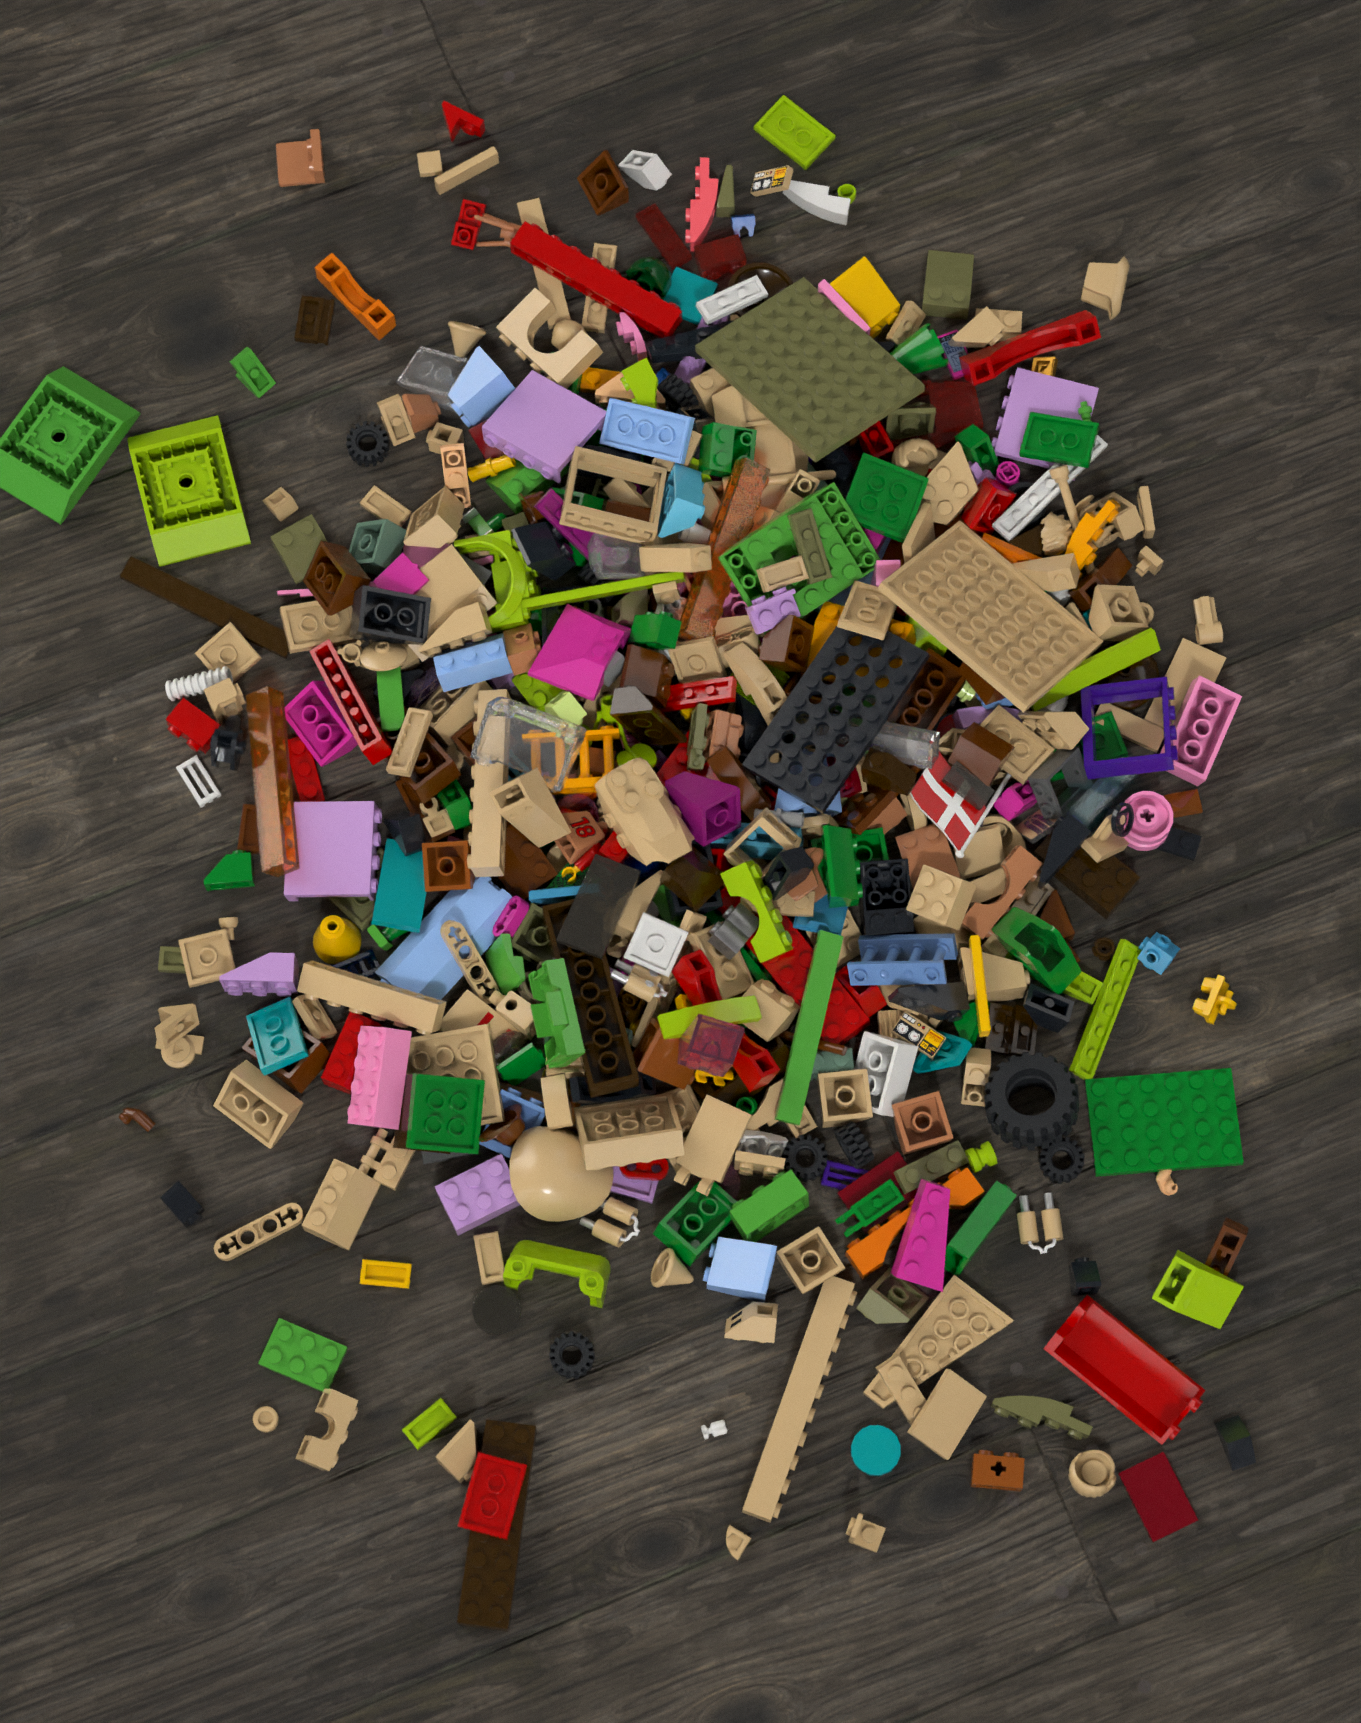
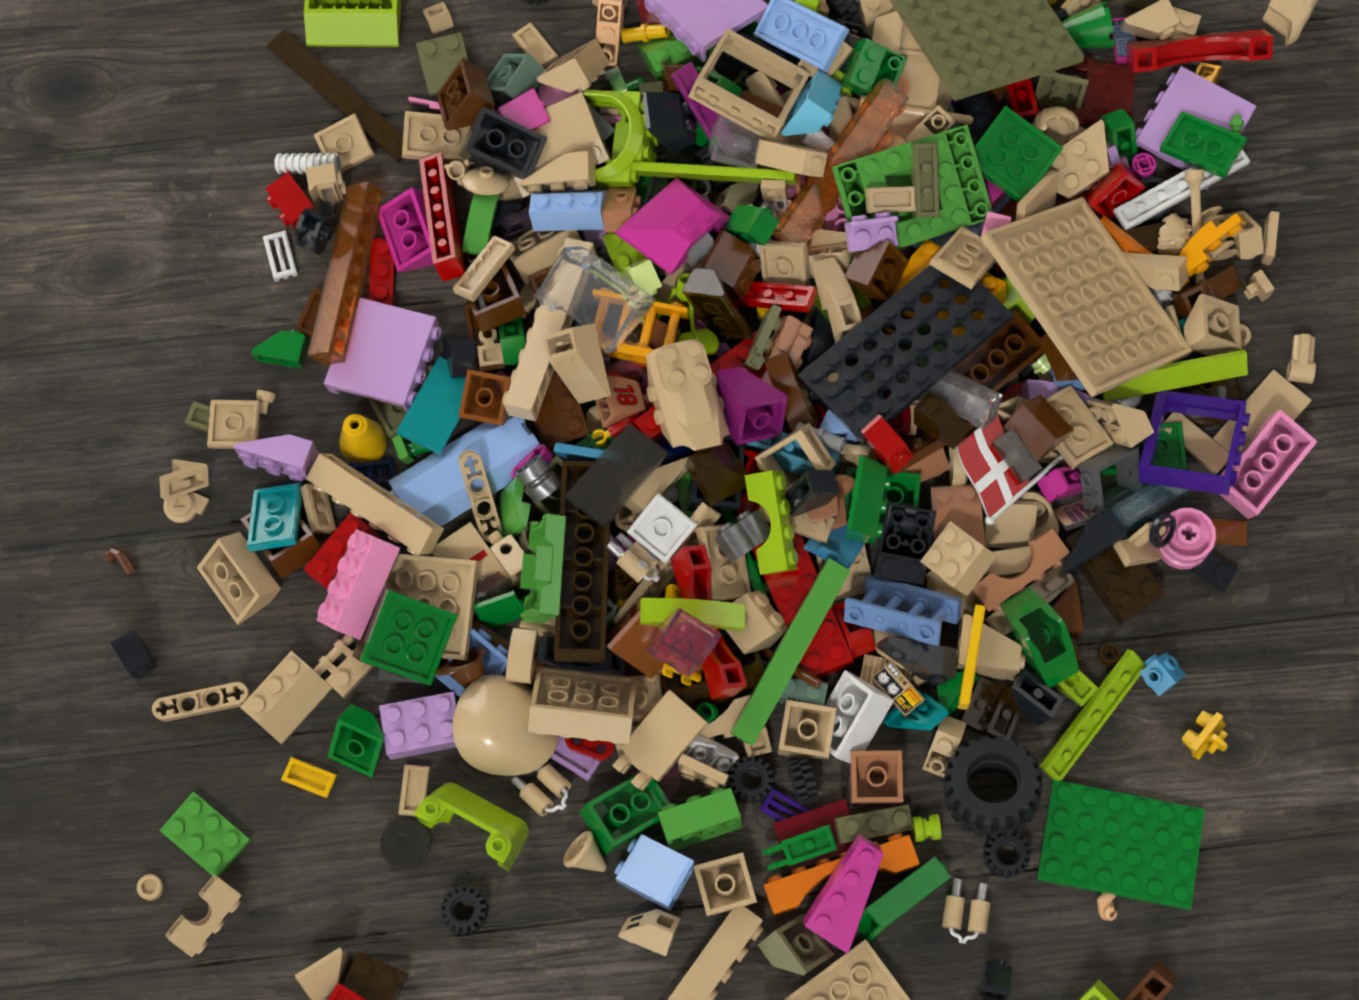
camera: 20 degrees right, 0 degrees up
lime tile [402,1398,457,1450] -> none
none -> green slope [327,704,385,778]
none -> flat silver wheel [515,455,561,502]
none -> red slope [860,415,914,473]

